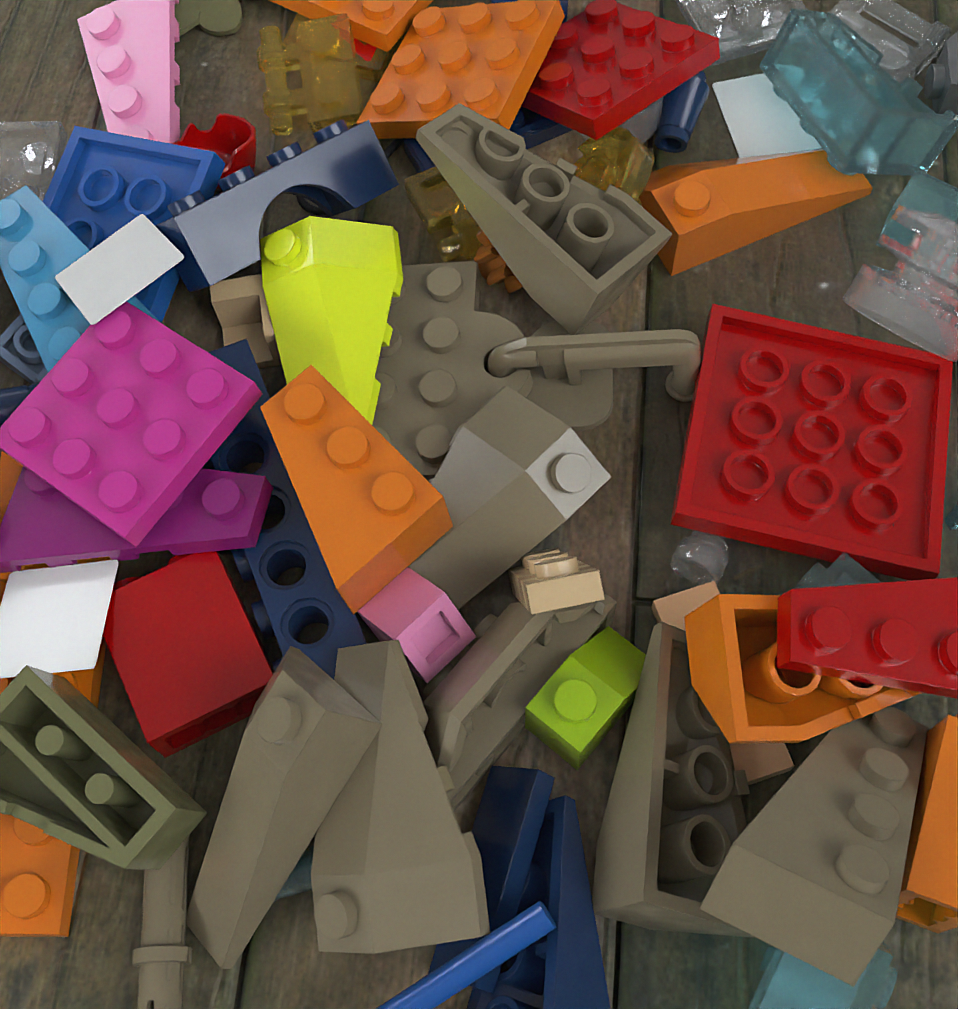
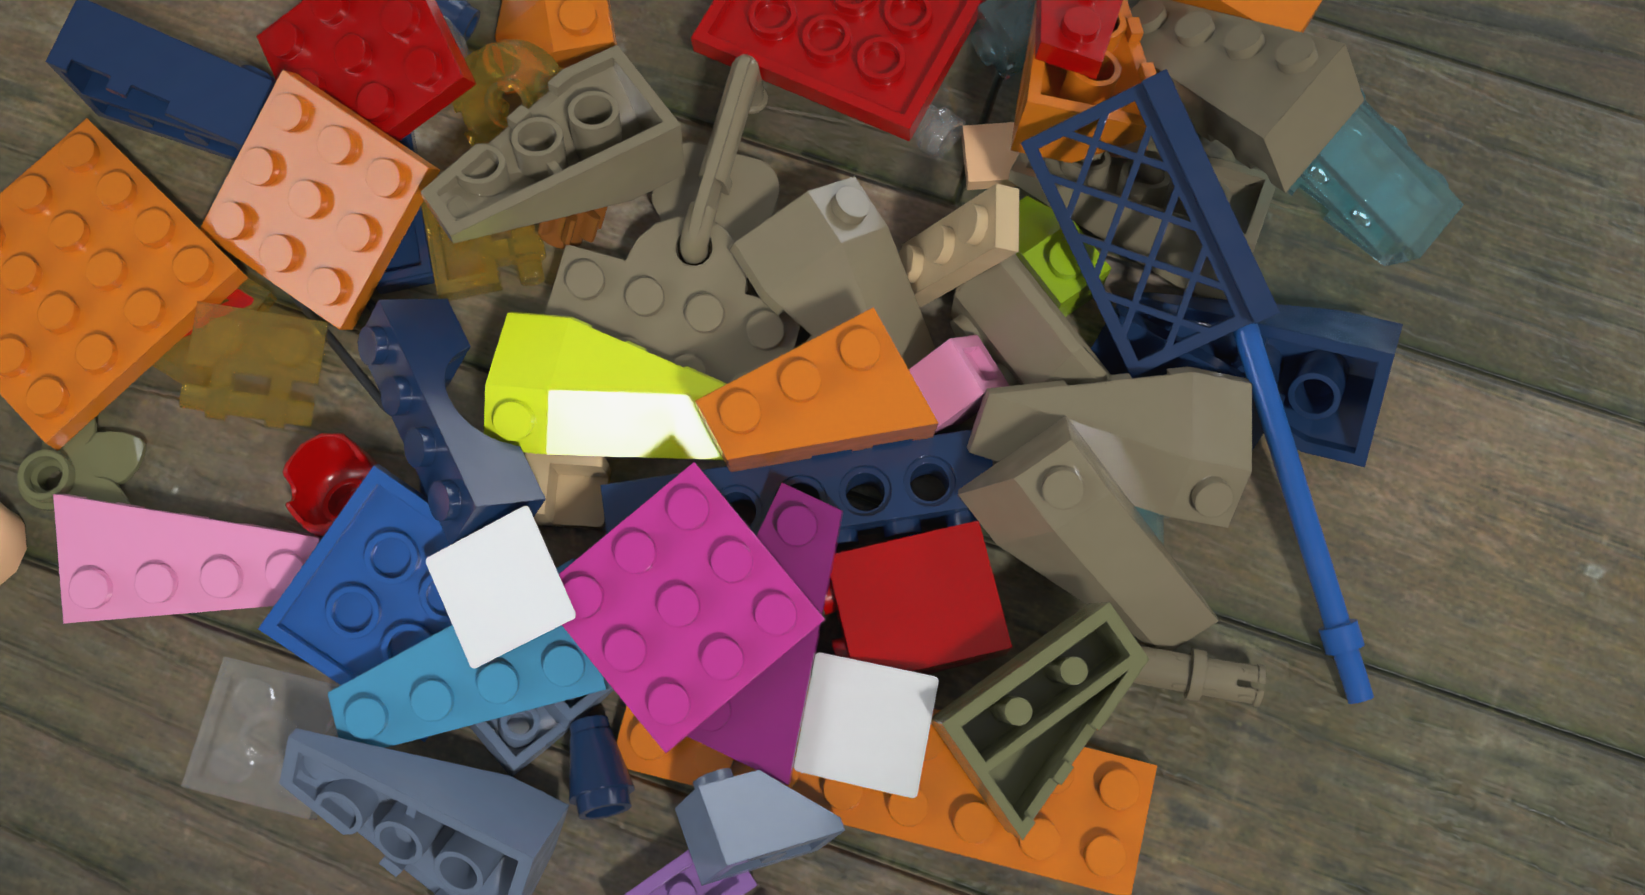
camera: 80 degrees left, 10 degrees up
none -> dark blue fence [1021,69,1280,378]

